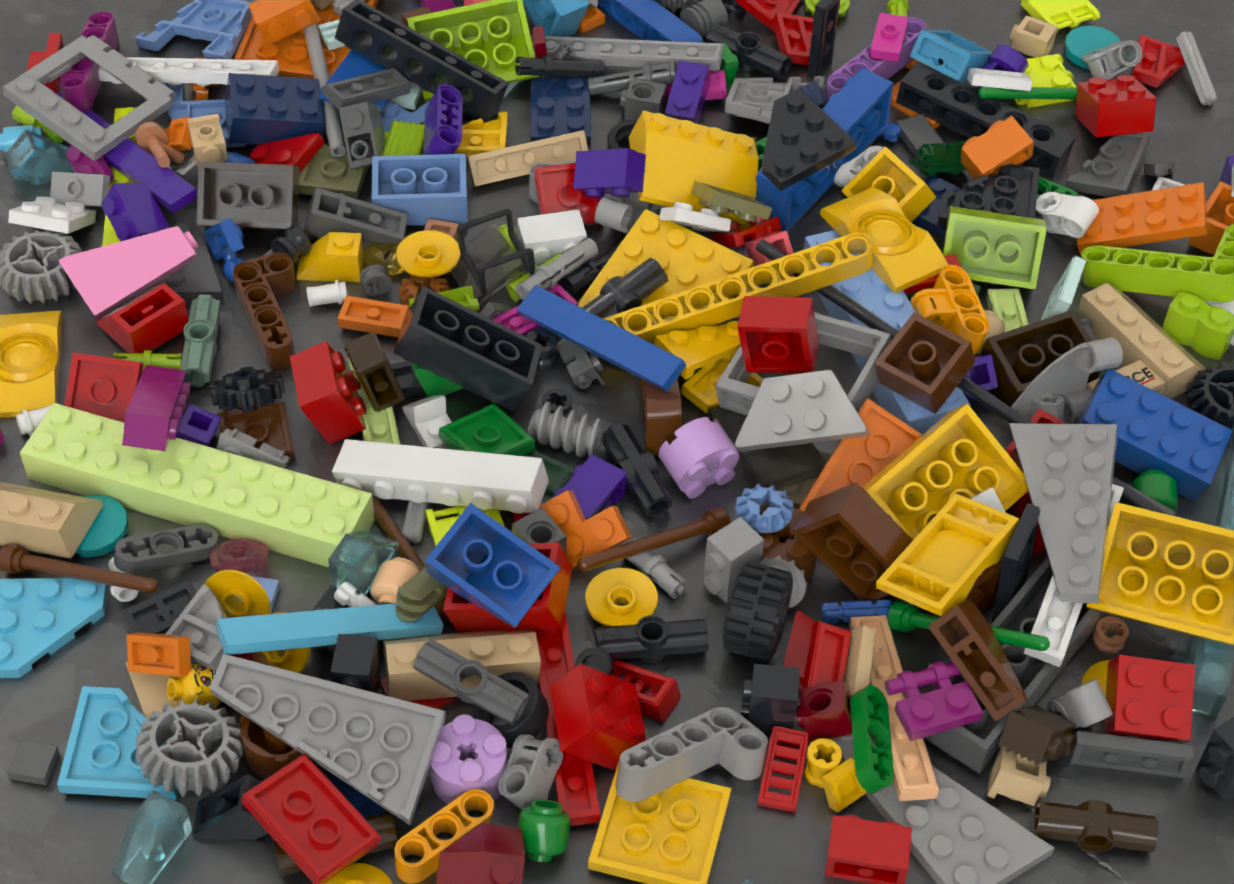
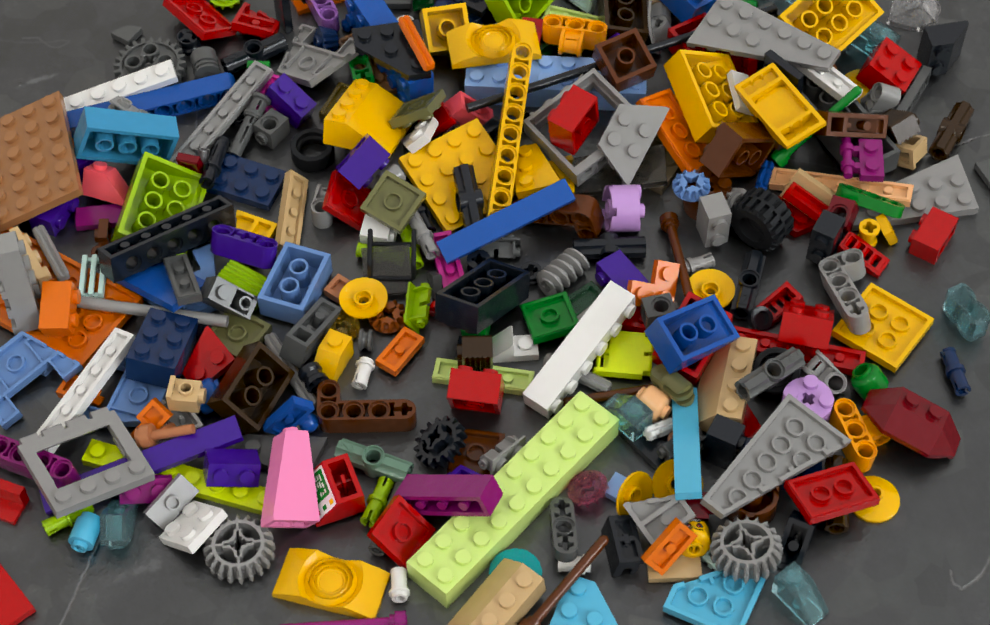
camera: 65 degrees left, 5 degrees up
none -> olive plate [360,170,426,235]
none -> orange axle [398,15,435,72]

